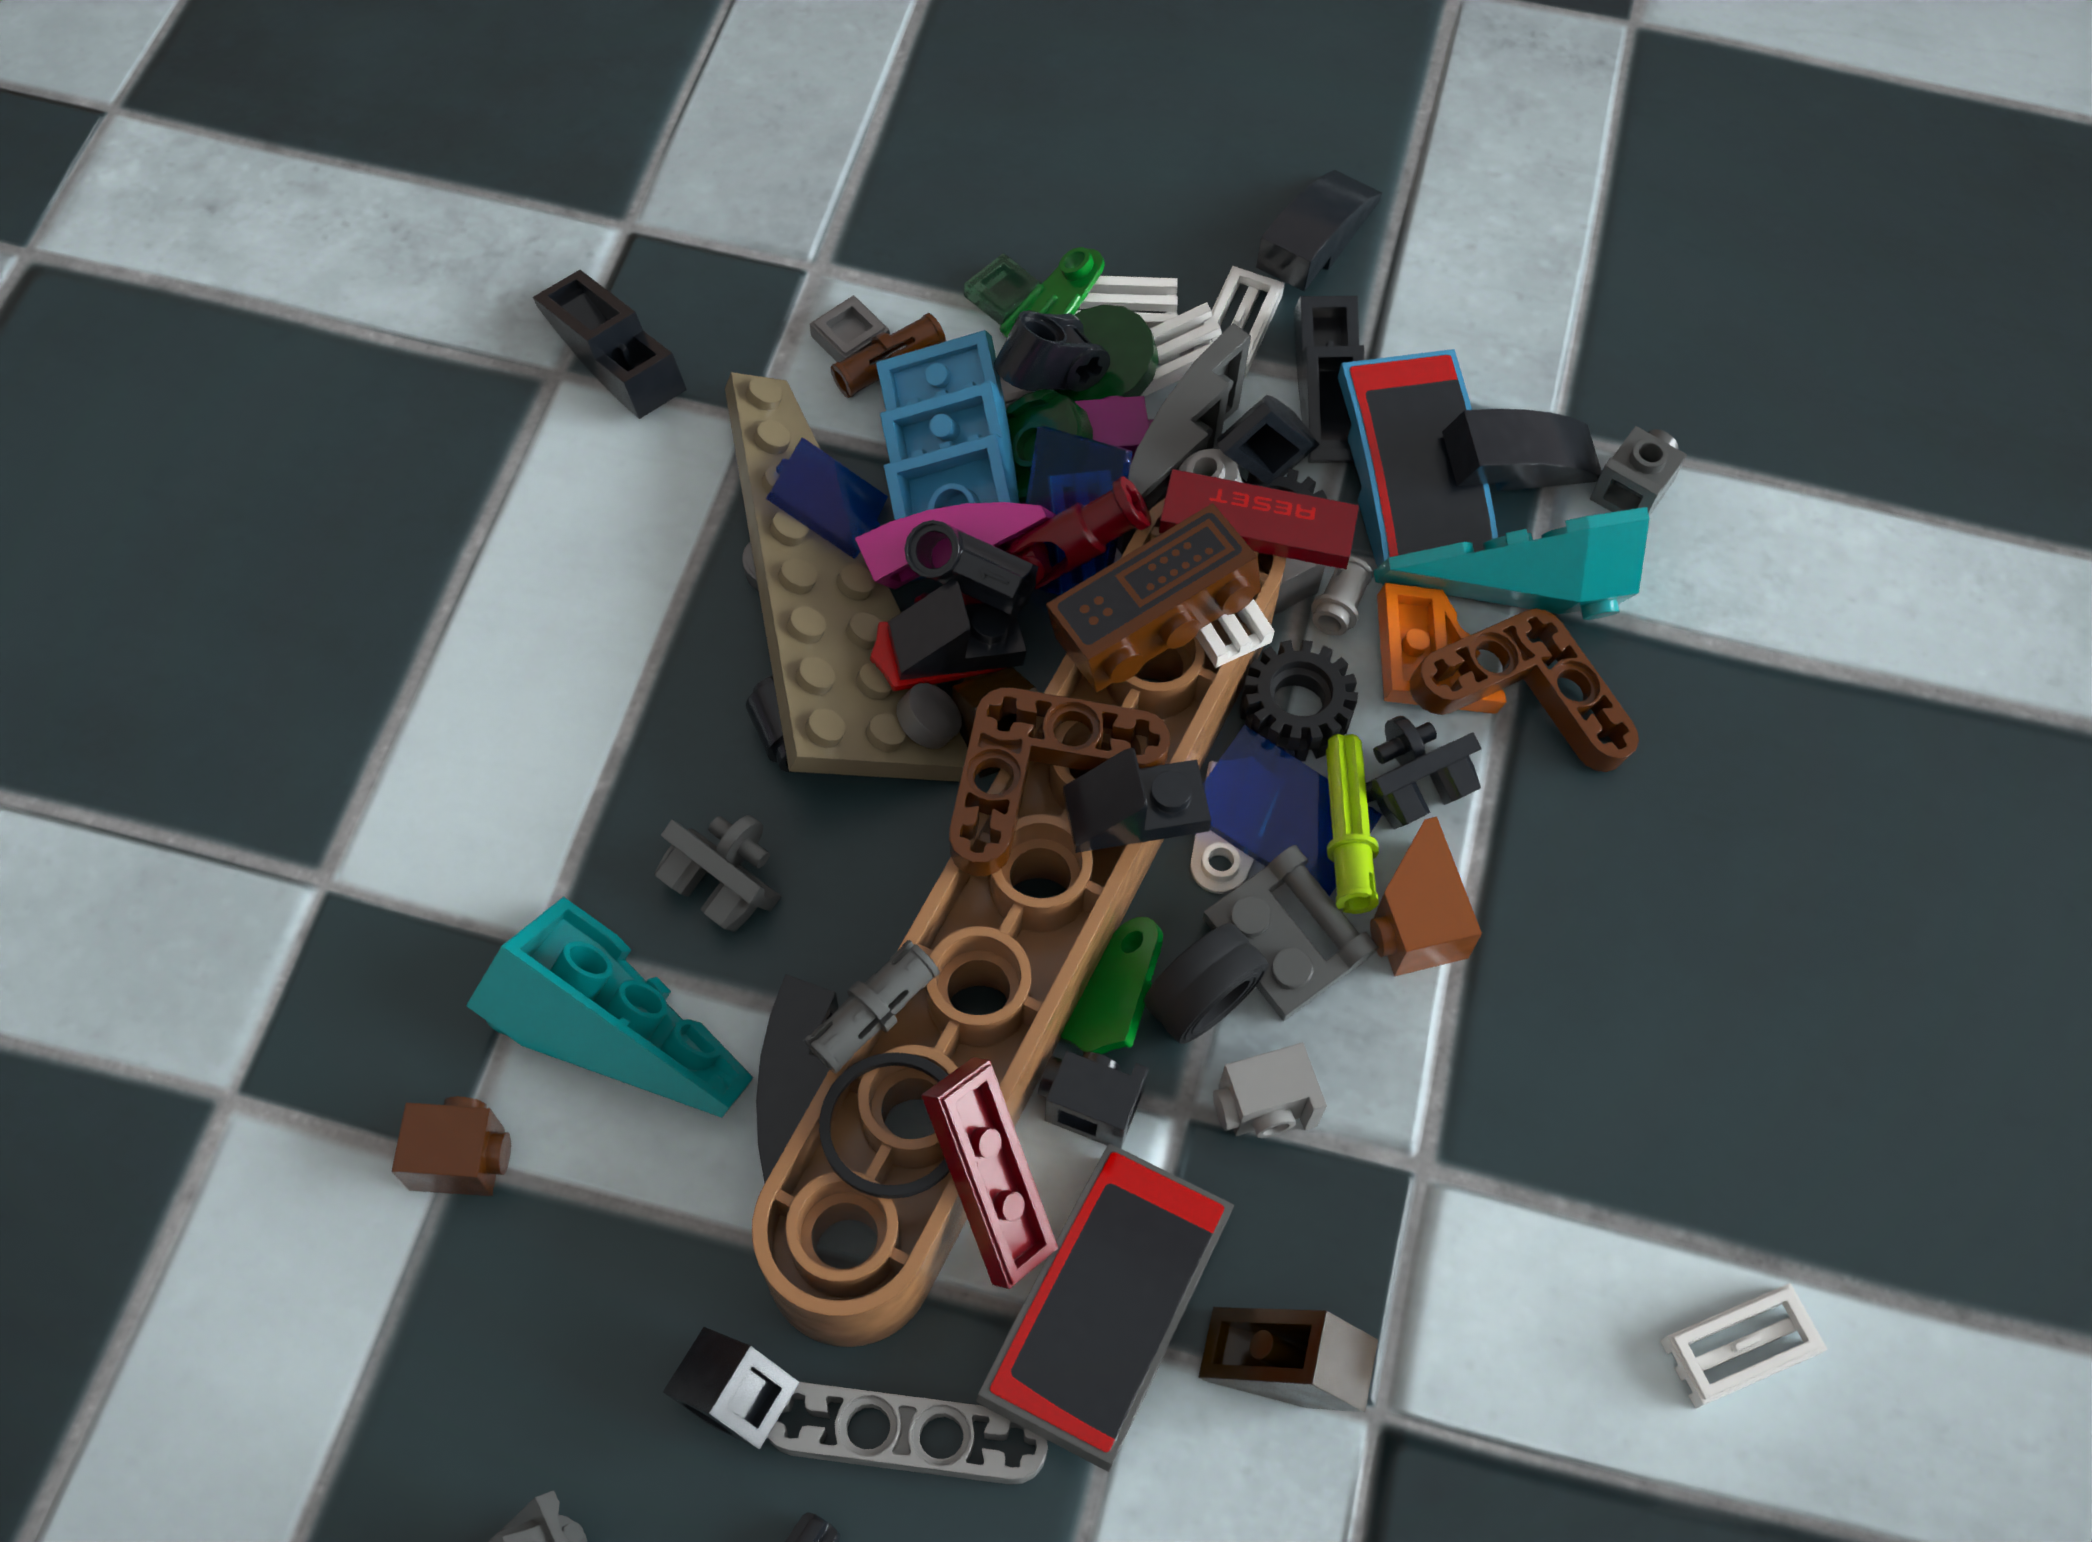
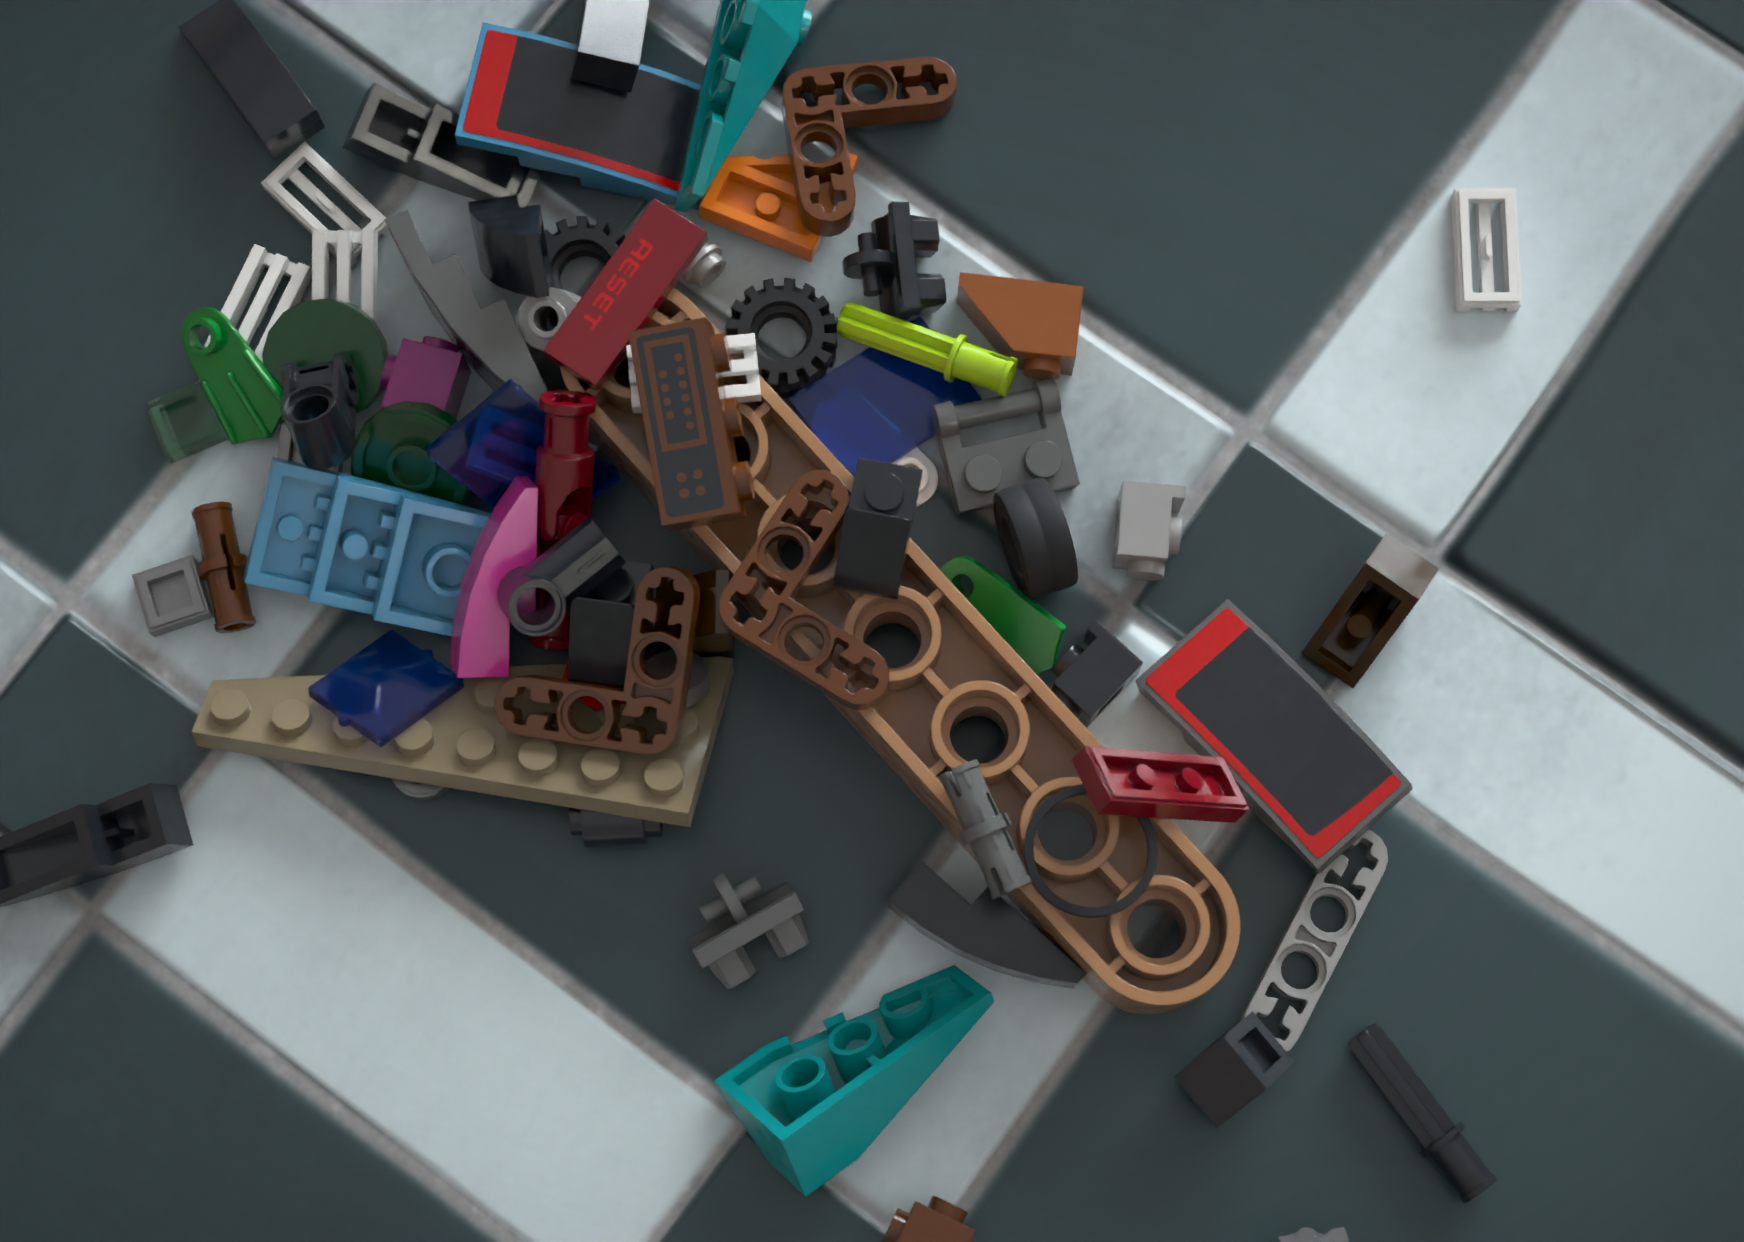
camera: 65 degrees left, 15 degrees up
none -> reddish brown beam [494,566,700,754]

